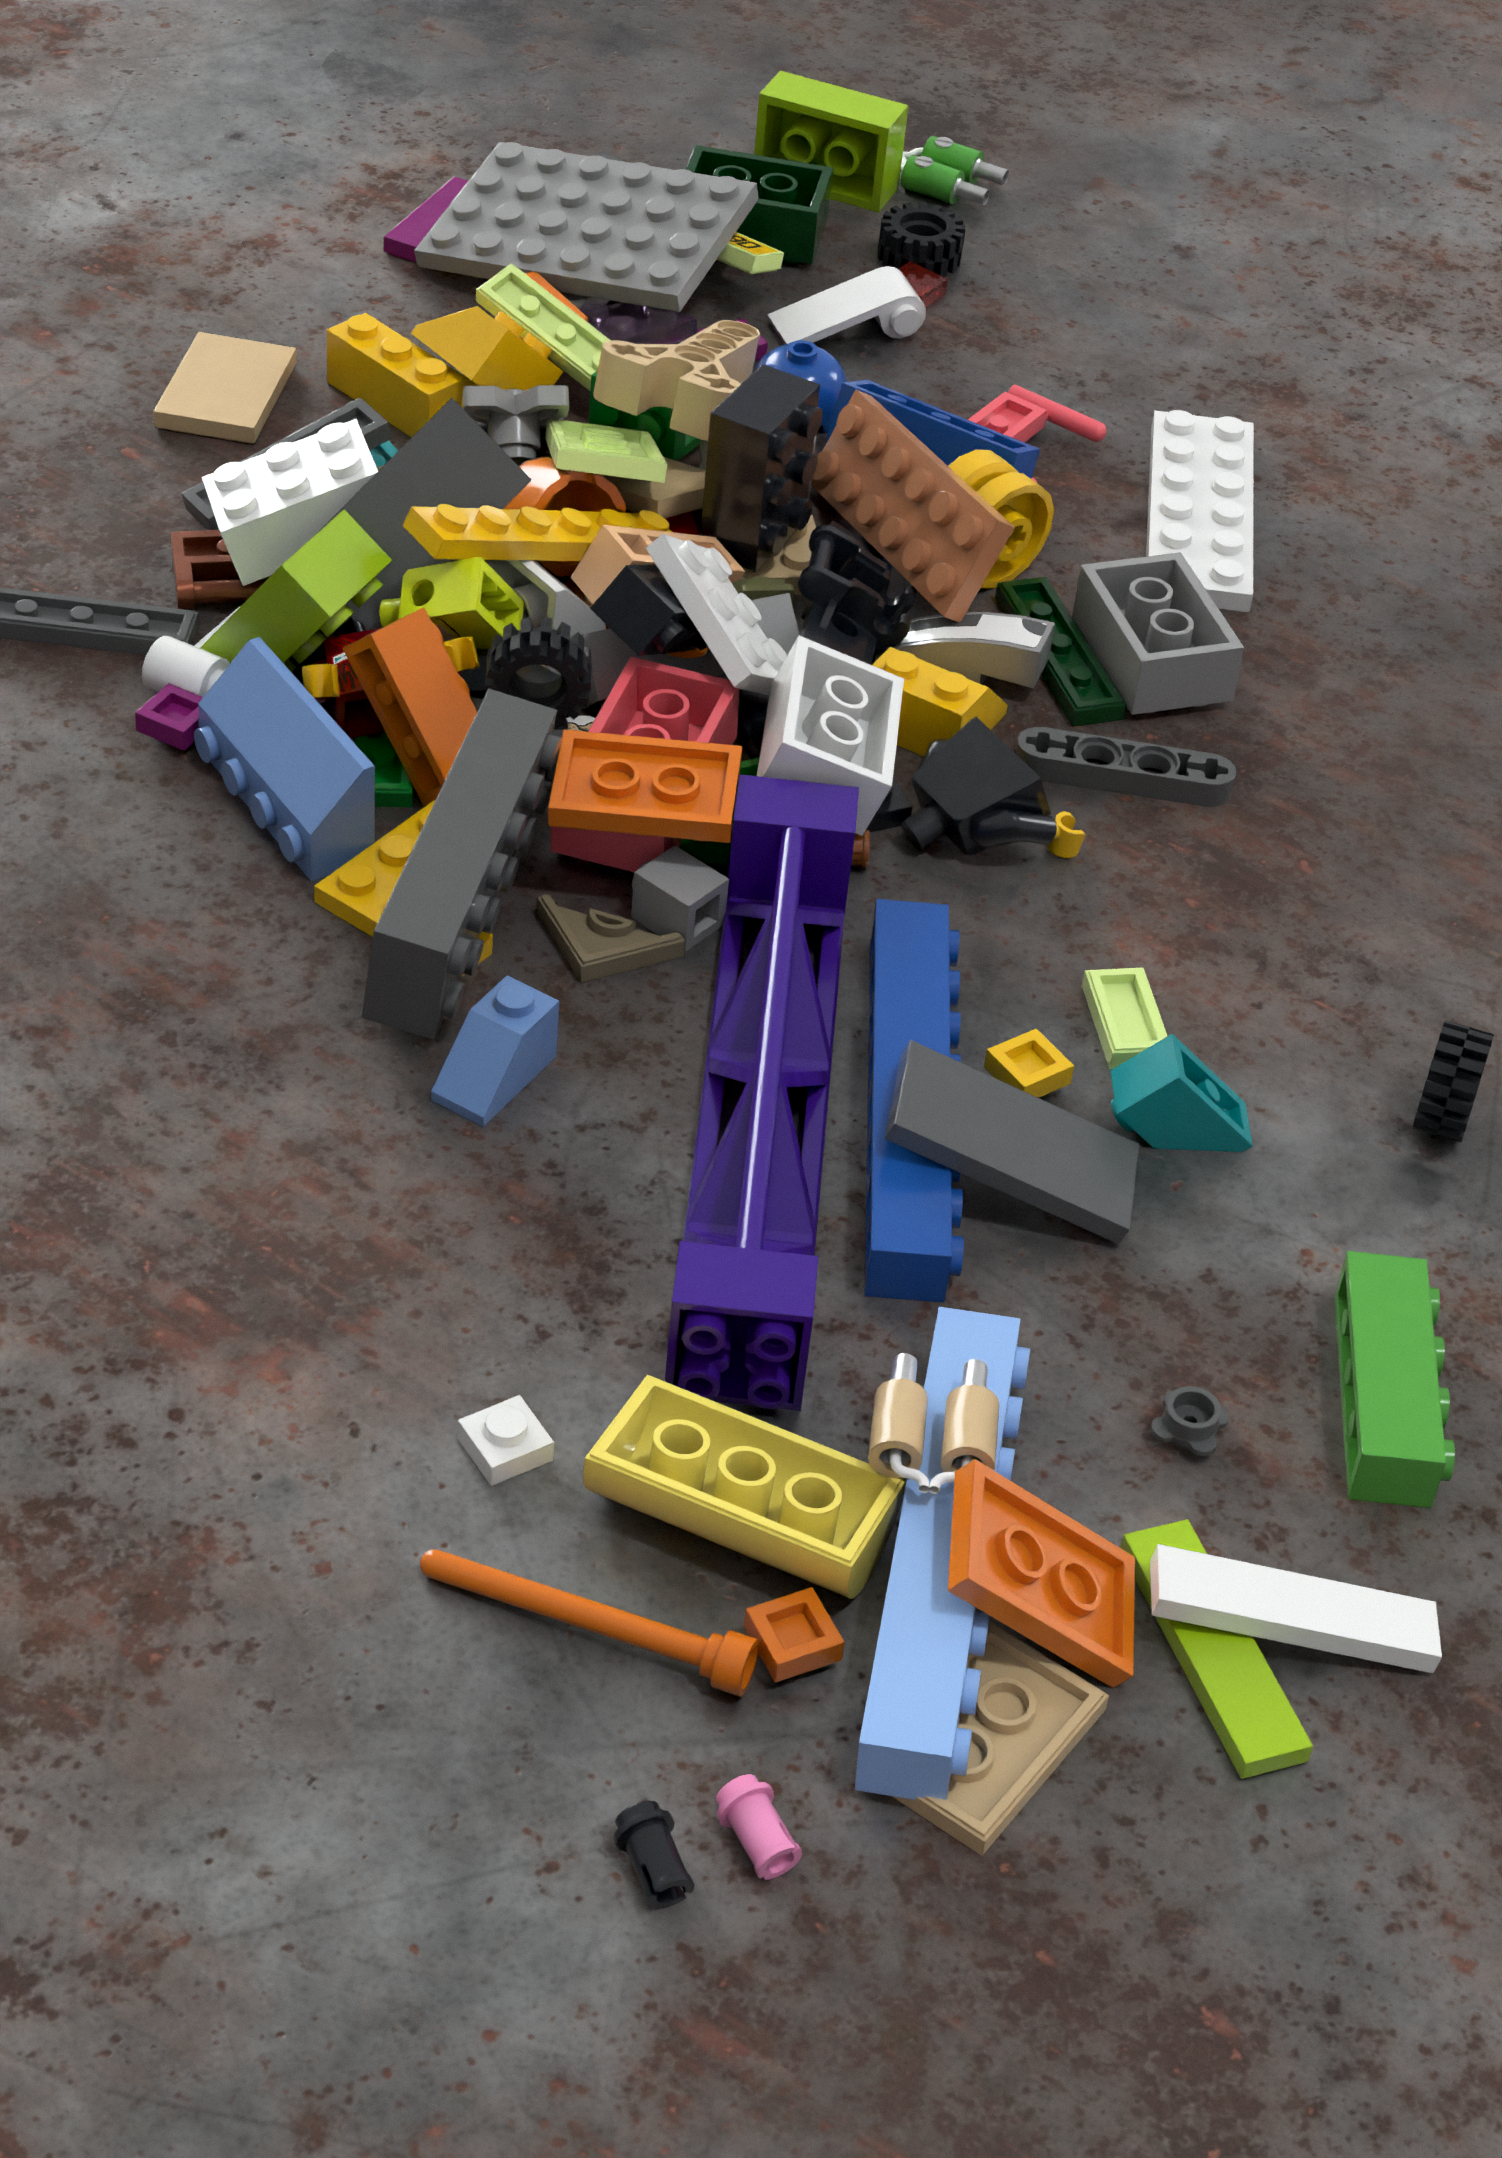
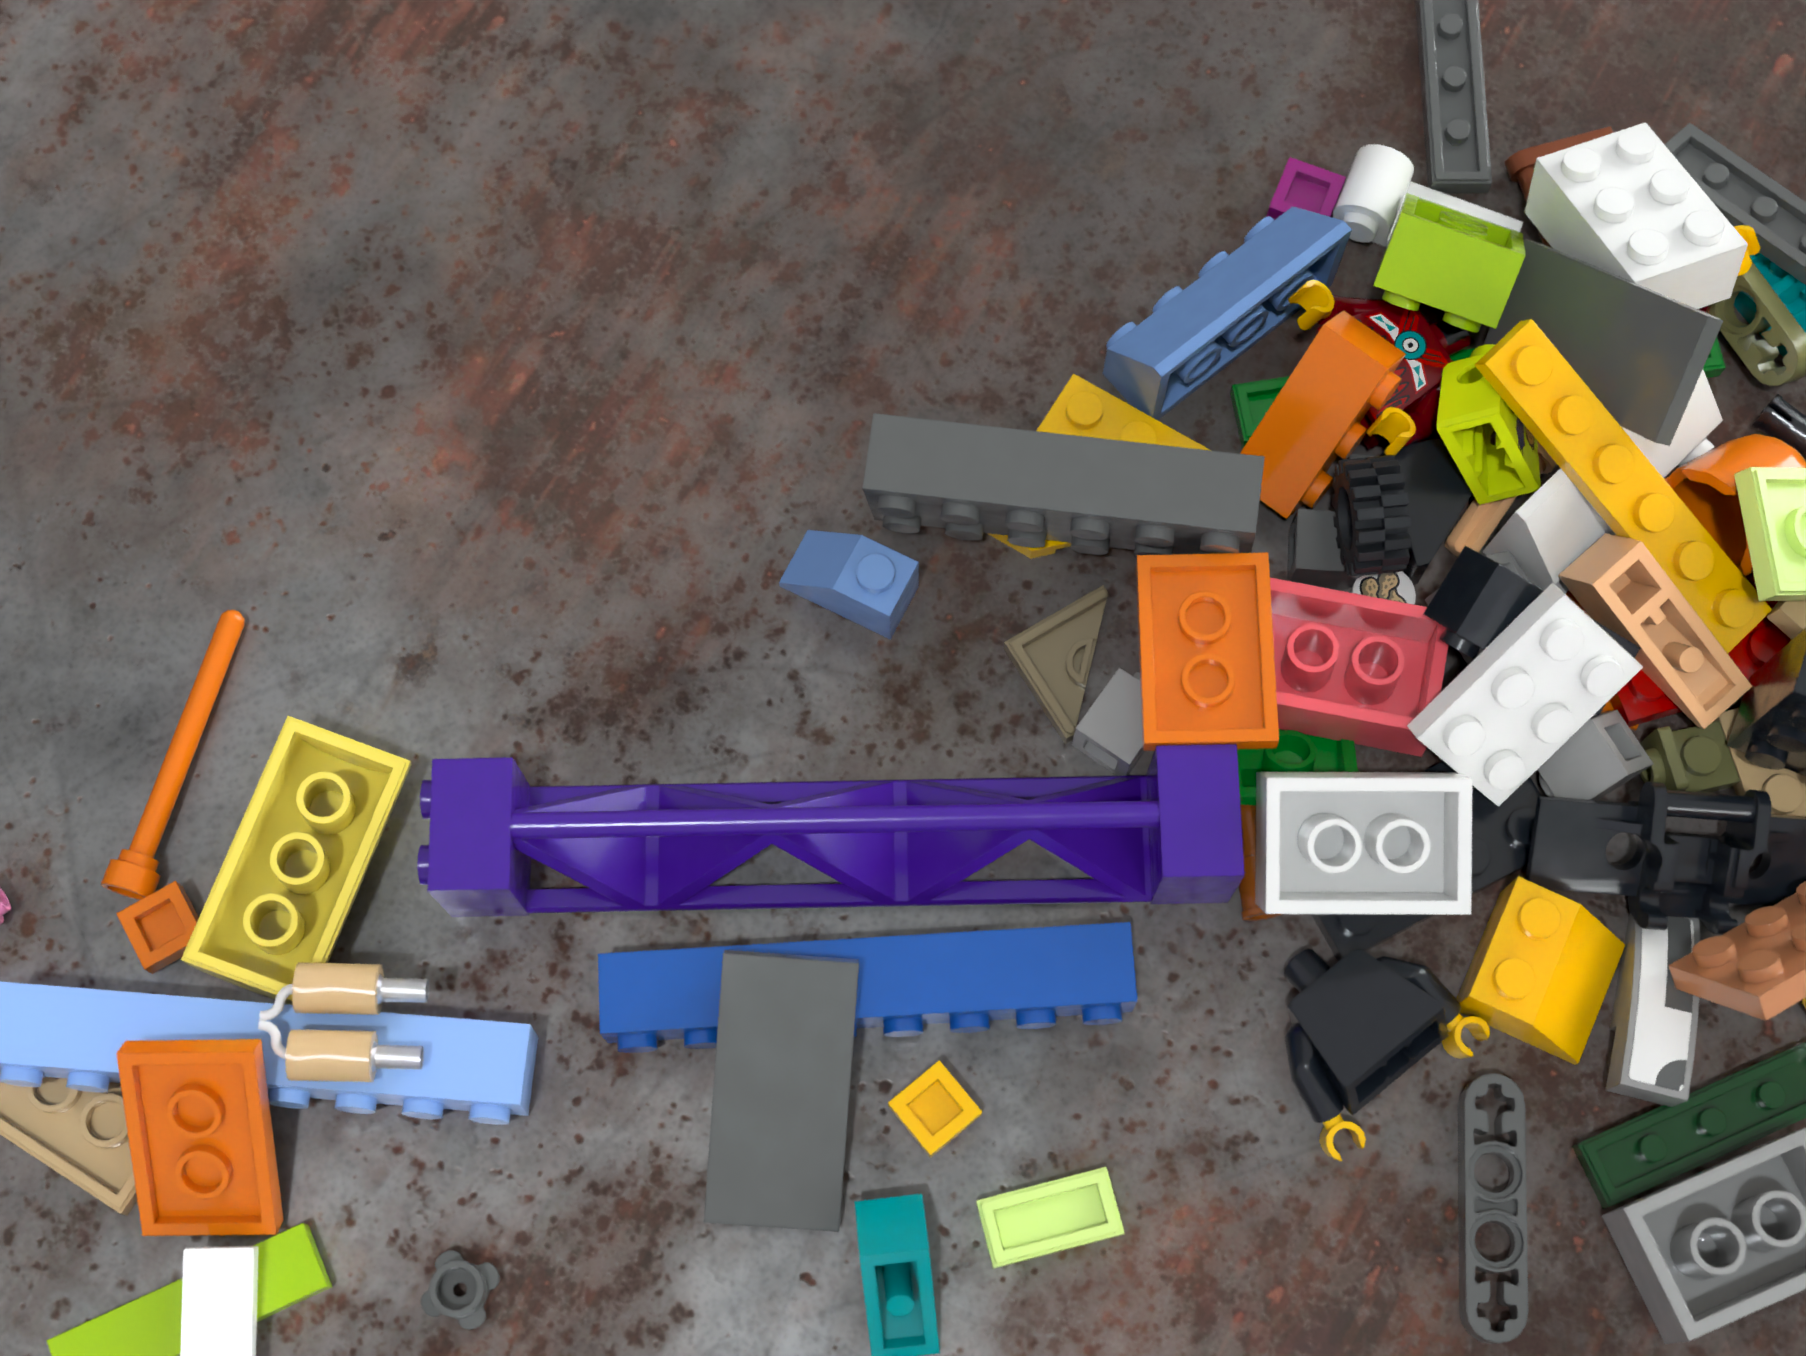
camera: 90 degrees right, 30 degrees up
white plate [457,1395,554,1486] -> none

